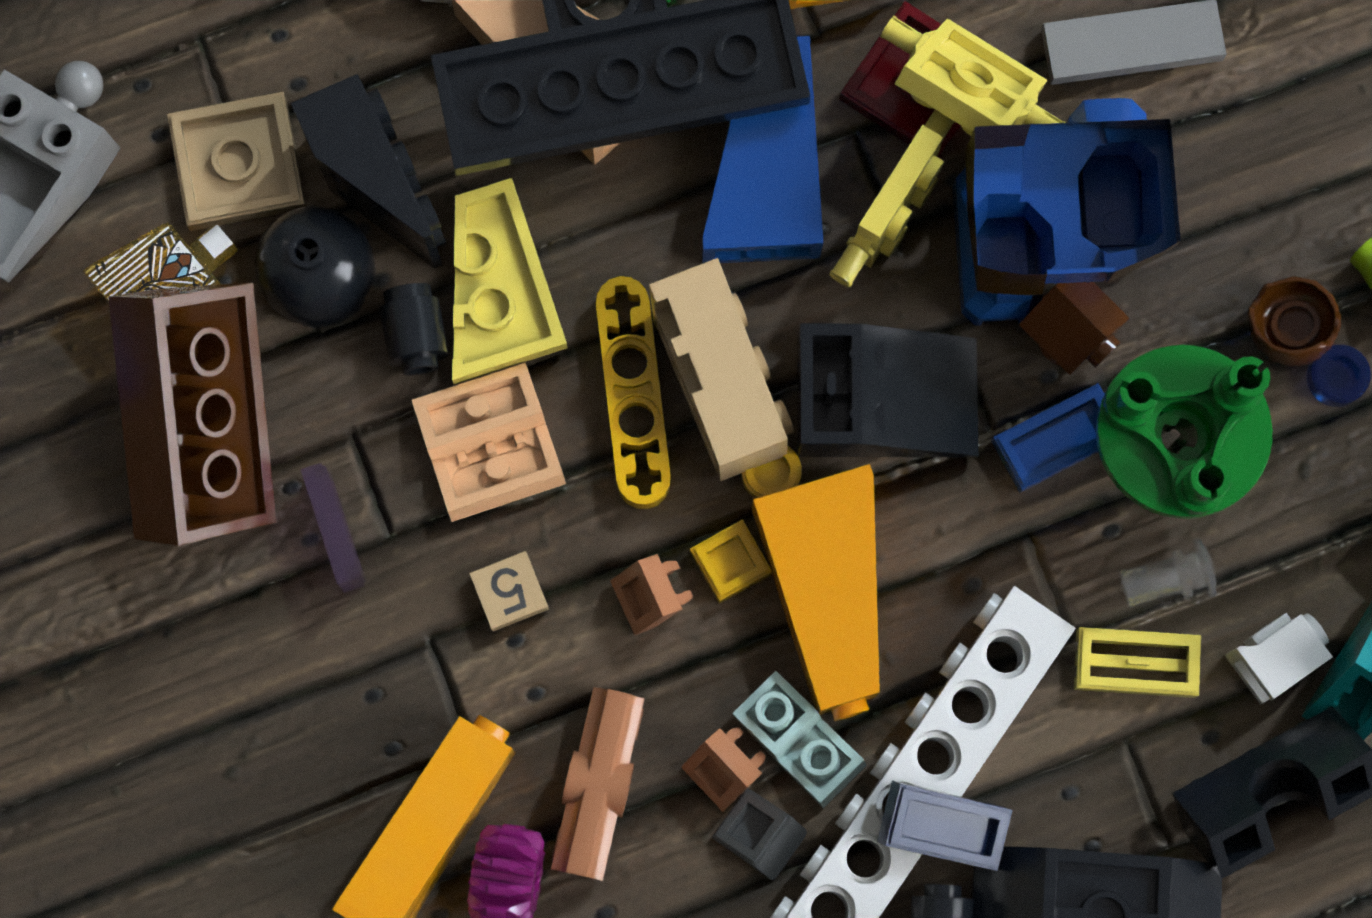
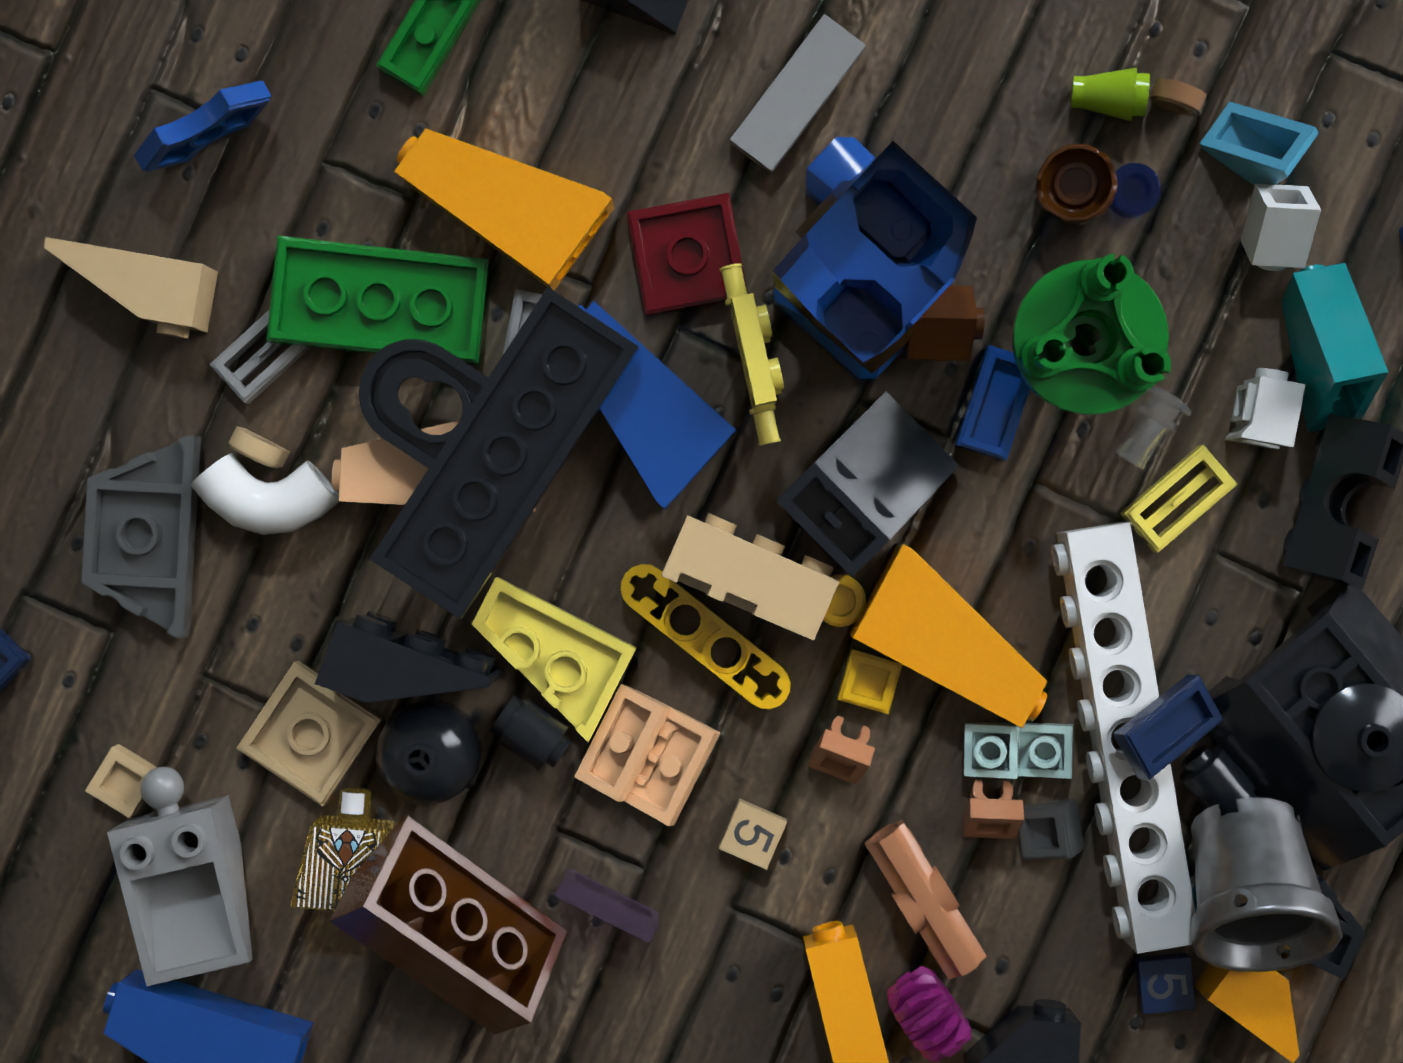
camera: 45 degrees left, 10 degrees up
light yellow plate [880,16,1067,136] -> none
none -> tan tile [85,744,157,818]

